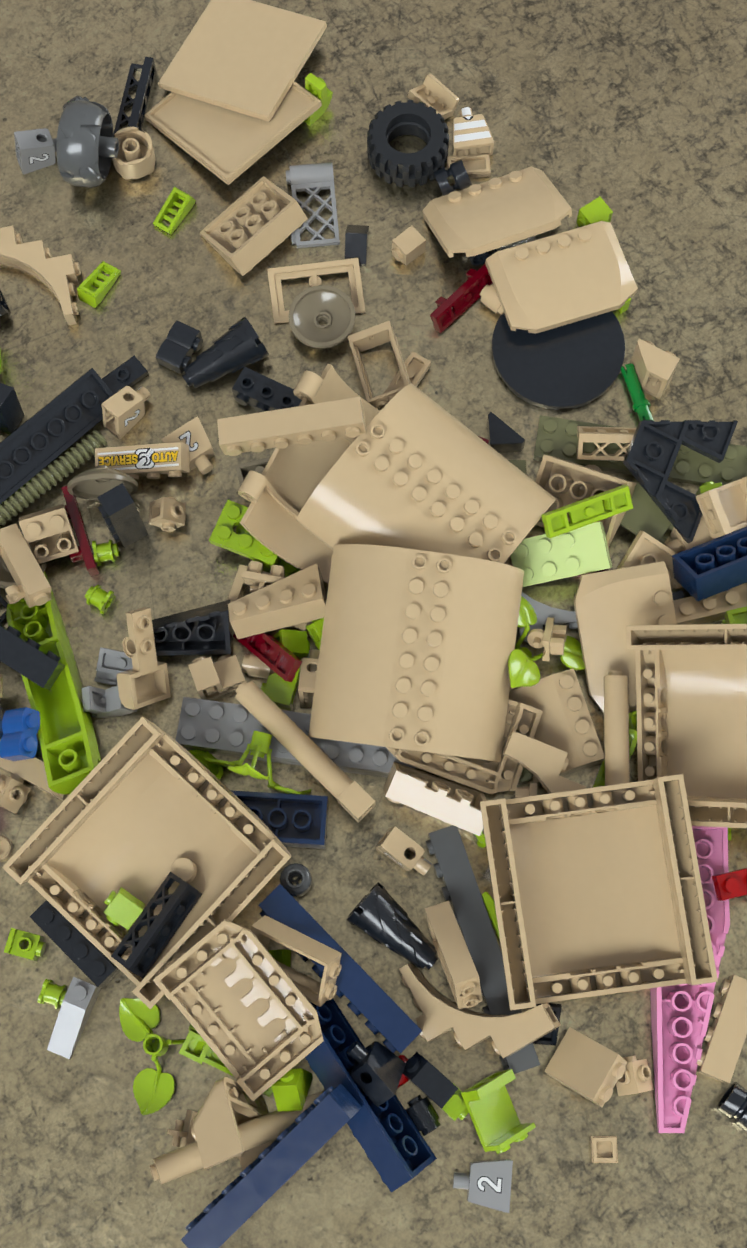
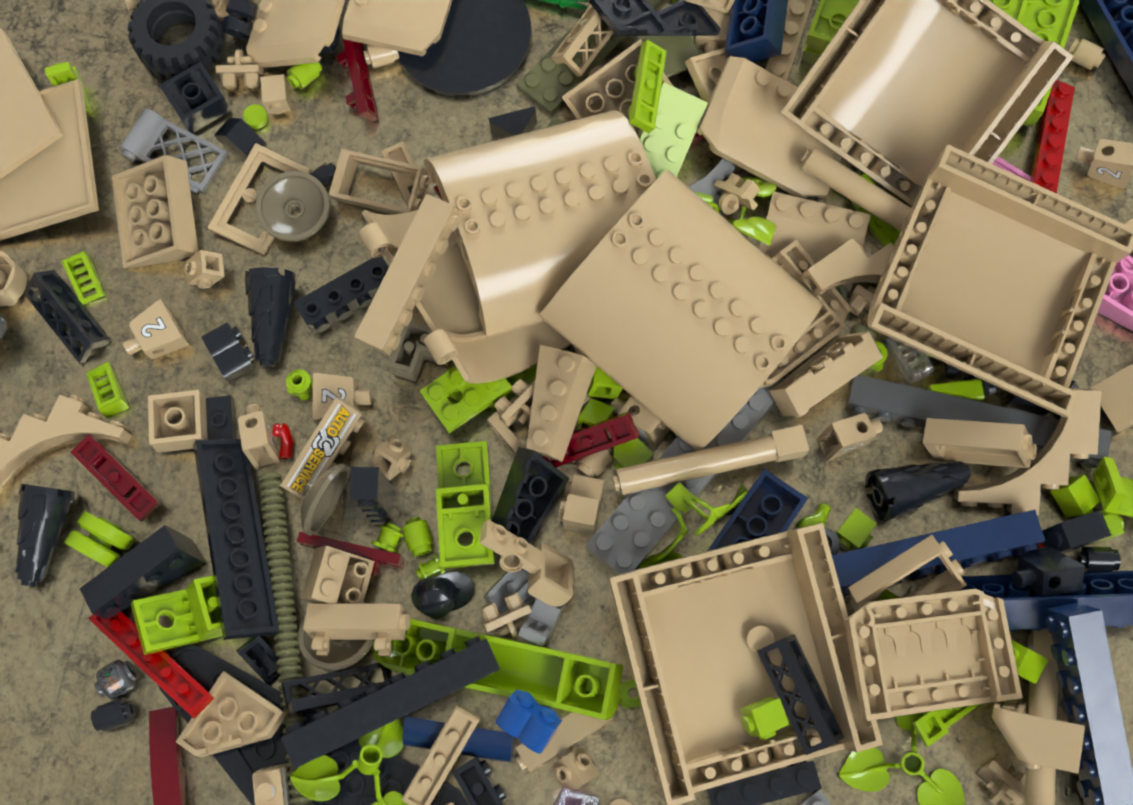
camera: 55 degrees left, 0 degrees up
none -> black fence [24,270,110,364]
none -> dark red hinge [70,434,161,522]
none -> tan torso [122,299,189,359]
none -> tan brick [148,390,208,453]
none -> black brick [159,61,231,133]
none -> tan brick [184,250,225,289]
none -> tan hips [216,50,264,89]
none -> lime tile [243,104,268,129]
none -> red arm [272,423,294,460]
none -> lime brick [286,62,322,90]
none -> lime brick [286,369,313,401]
none -> black cone [309,162,336,187]
none -> lime brick [402,517,434,557]
none -> black piece [411,571,474,618]
none -> lime bracket [435,441,495,569]
none -> tan hips [480,592,532,640]
none -> lime arm [796,503,831,529]
none -> lime brick [836,508,877,551]
none -> lime brick [1050,474,1101,518]

